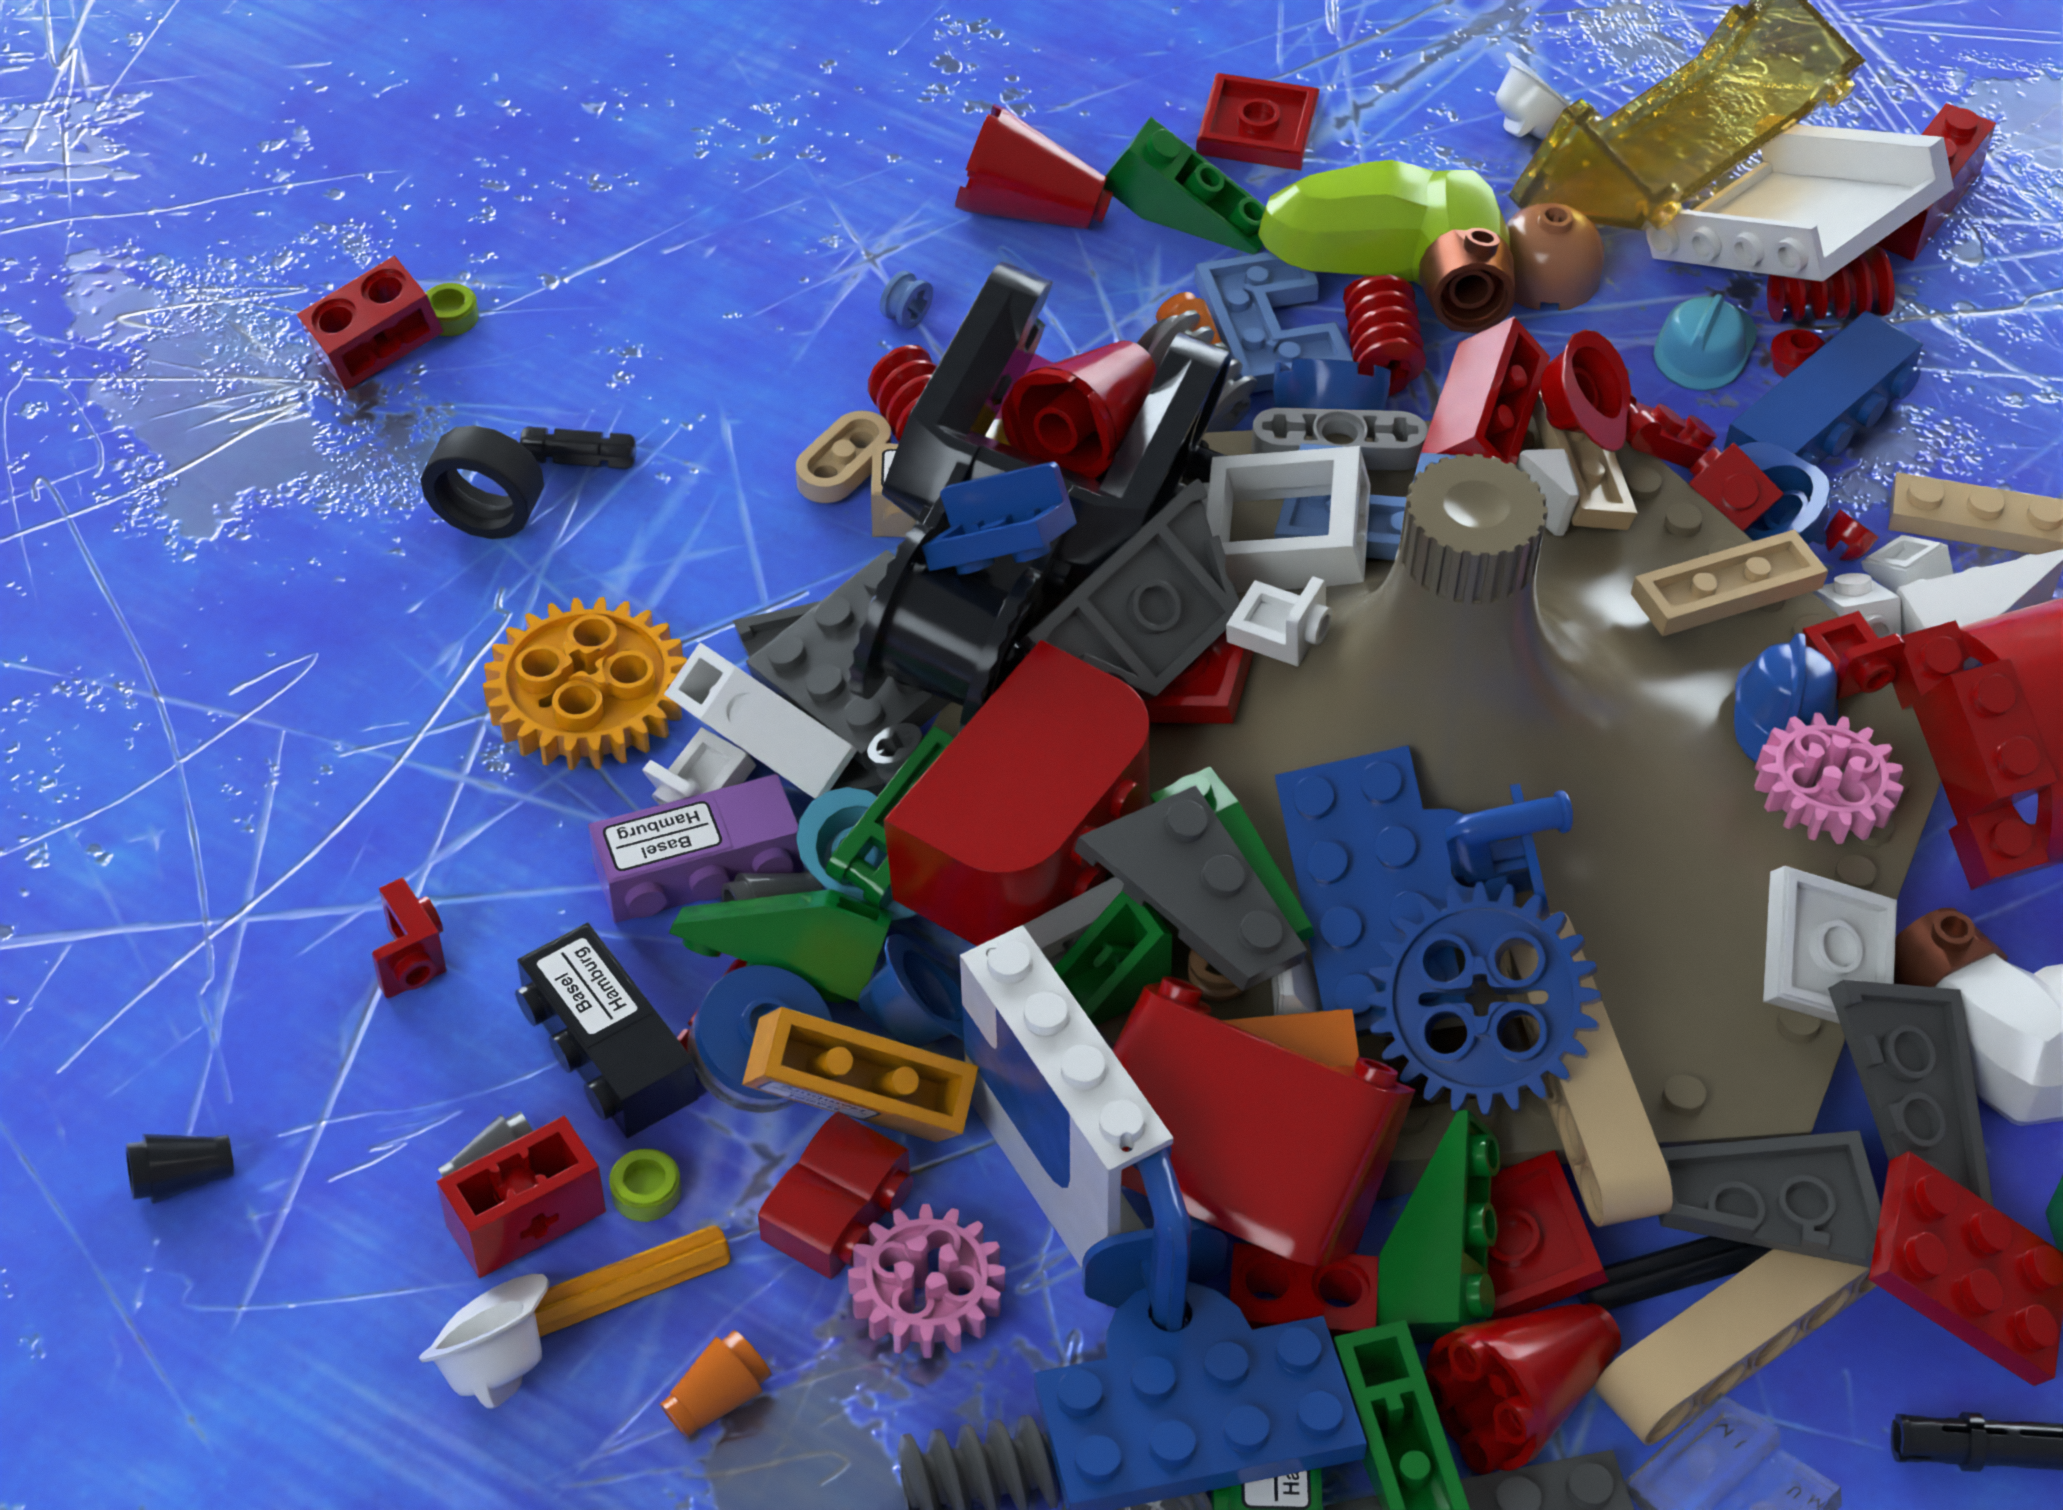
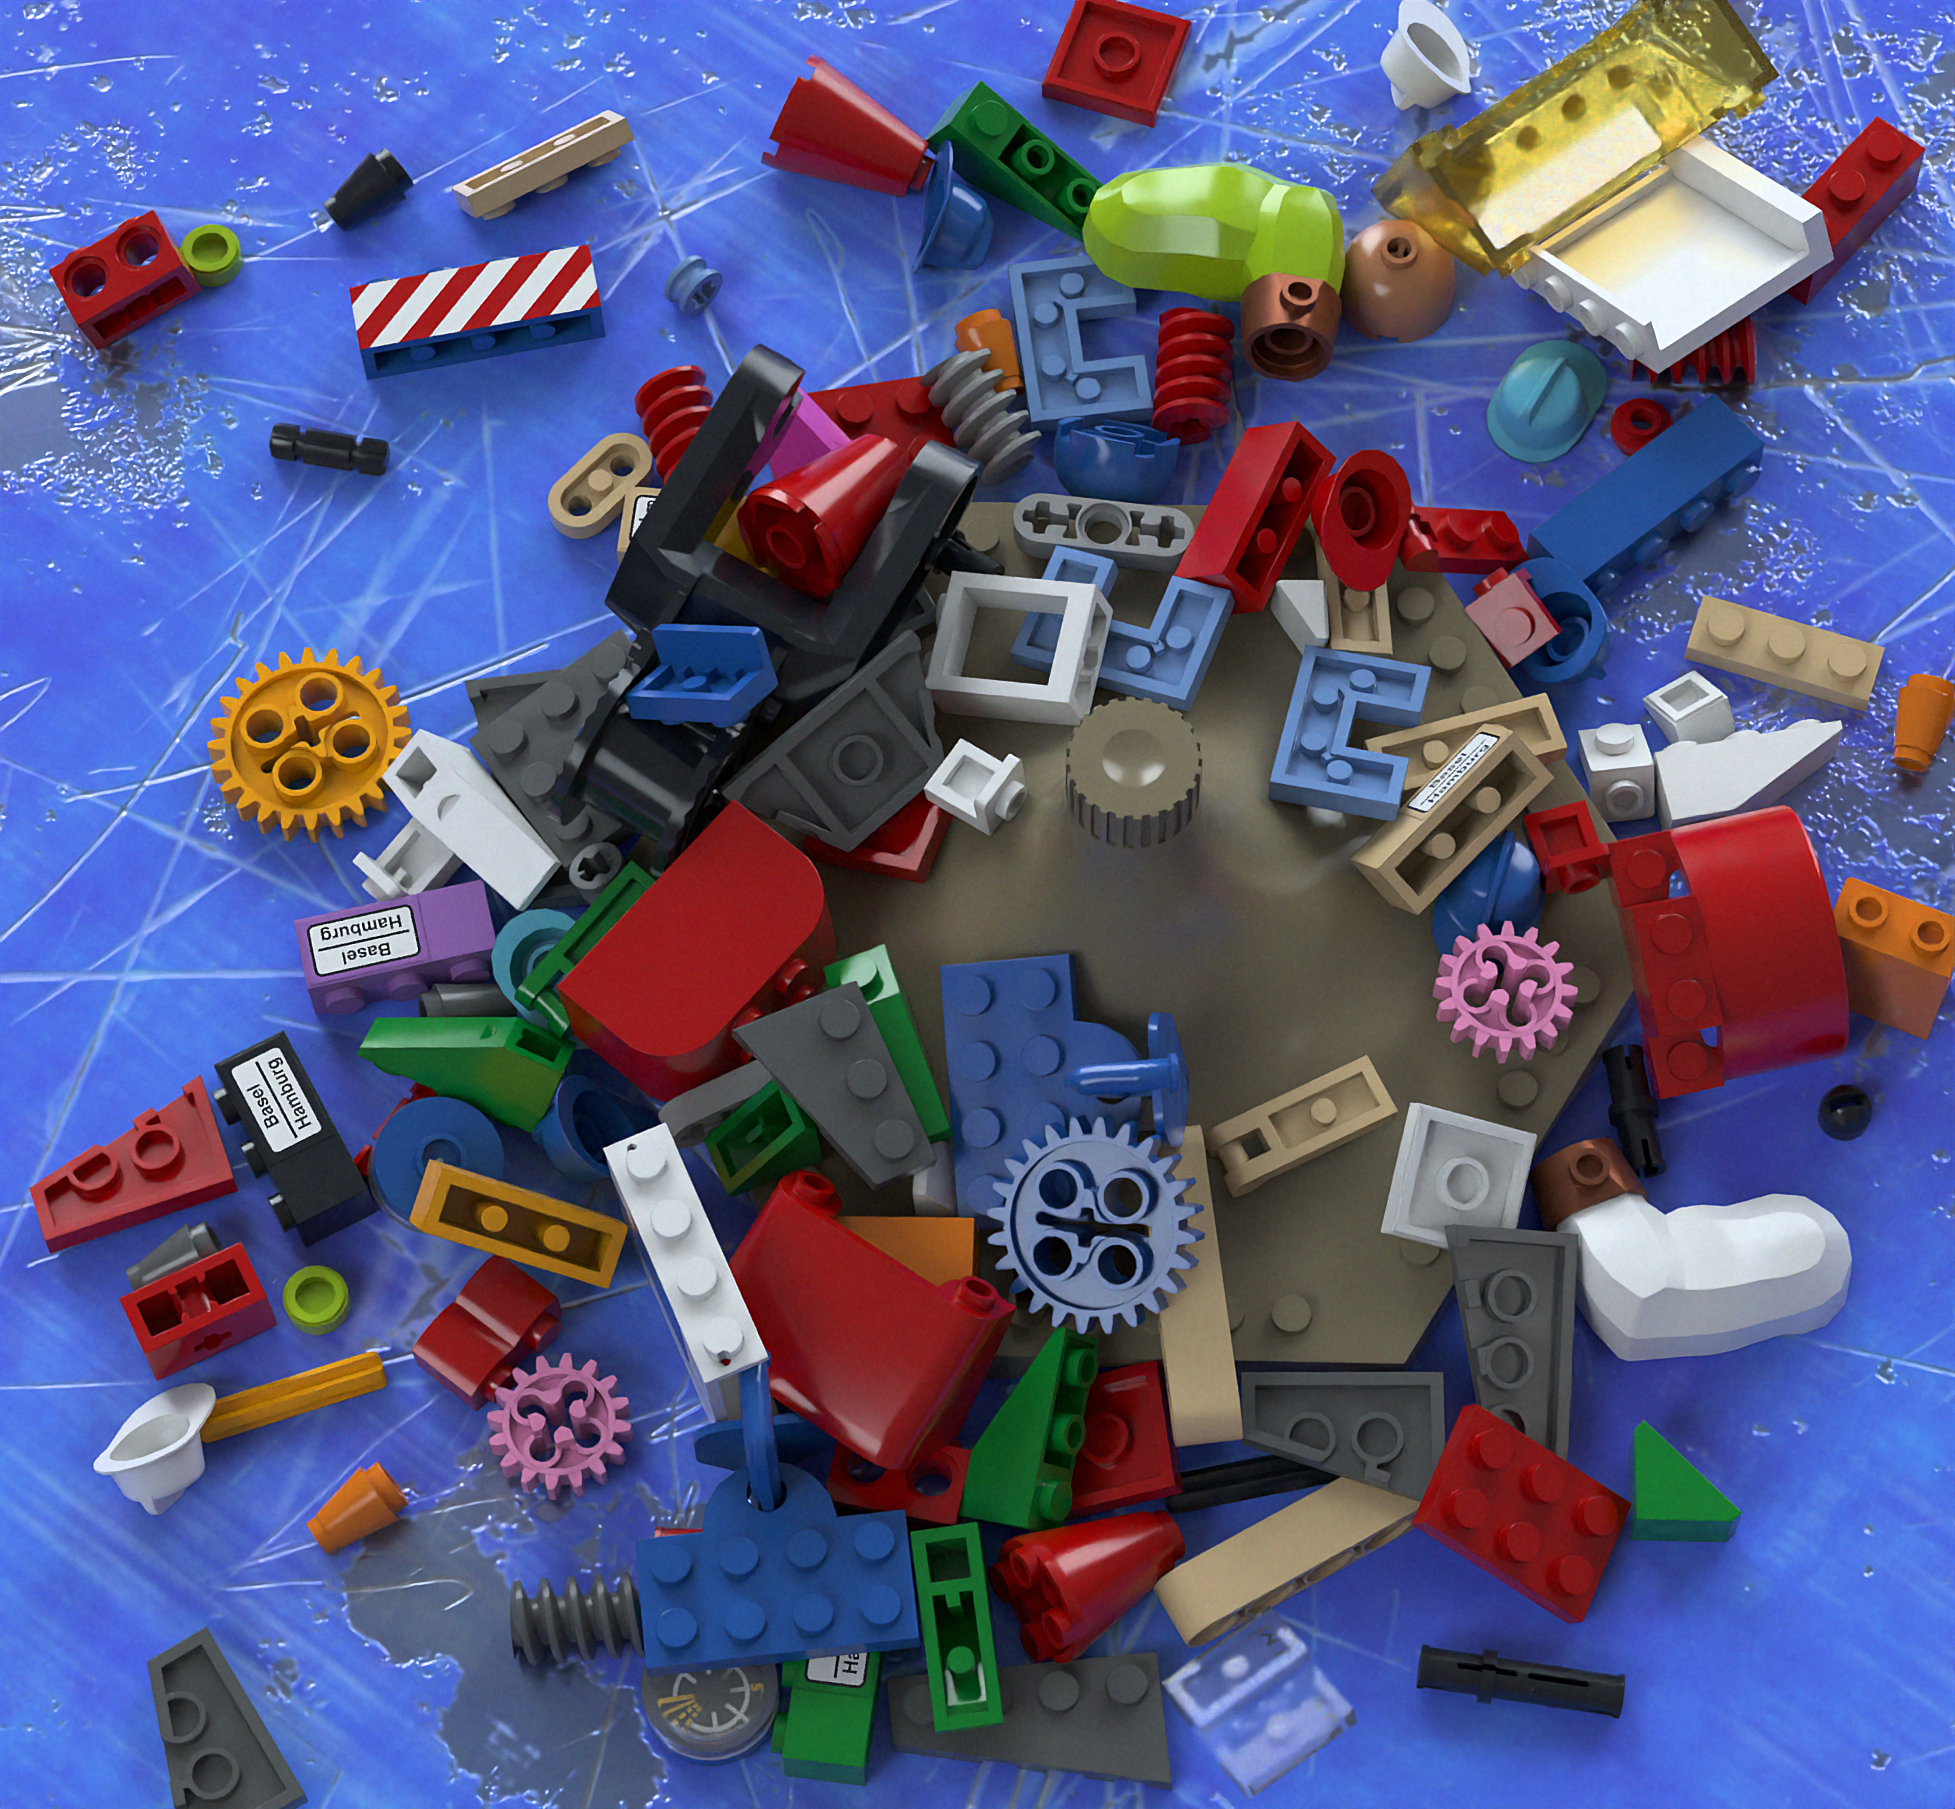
camera: 10 degrees right, 15 degrees up
red bracket [372,877,447,998] -> none
black tyre [420,425,544,539] -> none
red hinge [1825,509,1879,561] -> none
none -> red wing [29,1075,238,1254]
none -> black cone [322,147,414,232]
none -> brick [349,244,606,380]
none -> tan plate [451,110,634,220]
none -> blue piece [912,139,994,275]
none -> tan plate [1203,1055,1398,1197]
none -> medium blue plate [1268,645,1431,822]
none -> tan brick [1349,723,1554,915]
none -> black pin [1602,1044,1666,1179]

